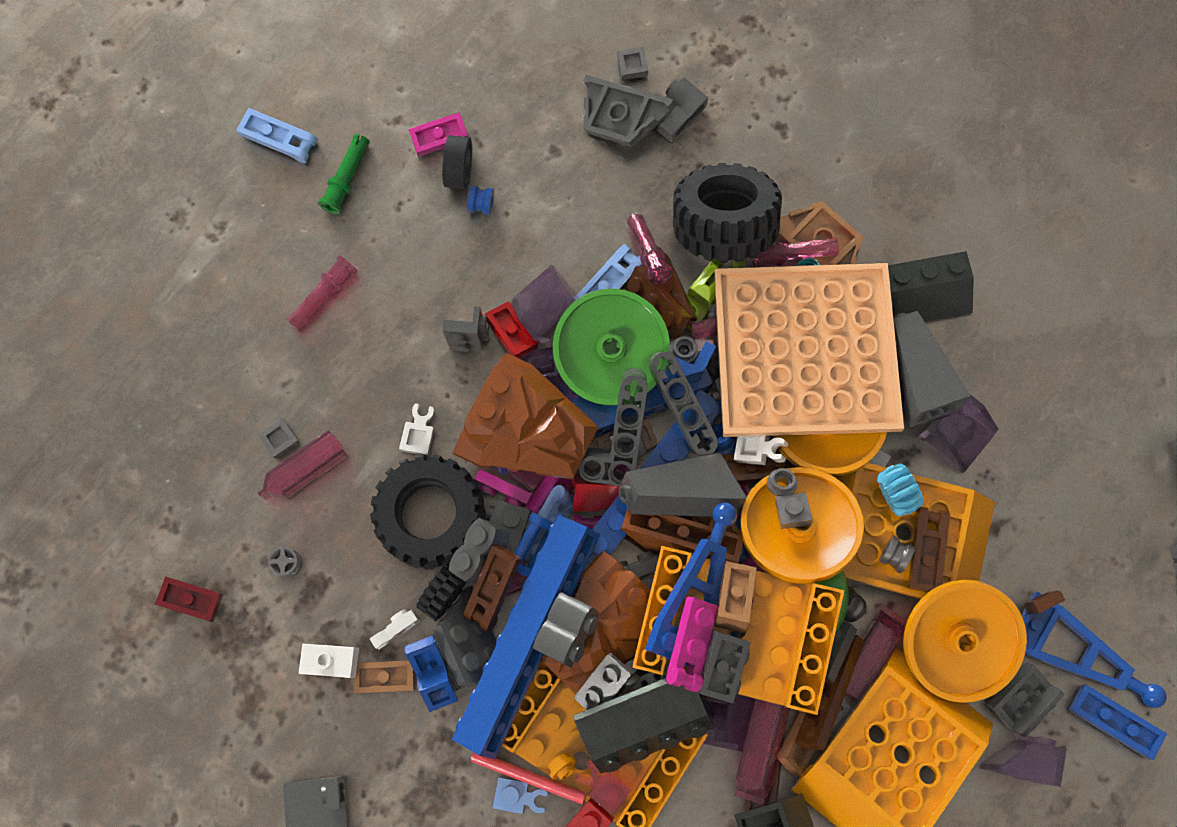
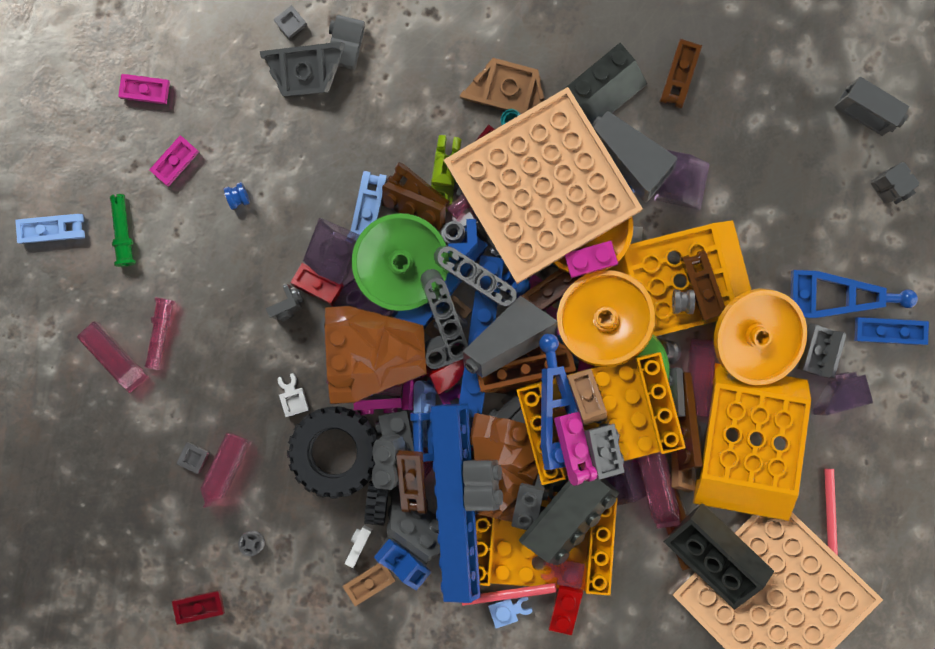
camera: 30 degrees left, 10 degrees up
white plate [299,644,359,678] -> none
black tyre [442,135,472,189] -> none
light orange plate [547,752,577,781] -> none
clear pink pin [627,213,673,284] -> none
black tyre [673,163,782,263] -> none
white plate [734,435,788,465] -> none
clear pink pin [752,238,839,268] -> none
flat silver plate [767,468,798,497] -> none
flat silver plate [775,492,812,529] -> none
medium azure gear [877,463,924,517] -> none
reddish brown tile [1024,590,1065,615] -> none
none -> clear pink piece [77,321,148,393]
none -> dark pink plate [118,74,170,105]
none -> dark pink plate [565,241,618,278]
none -> reddish brown plate [659,39,702,109]

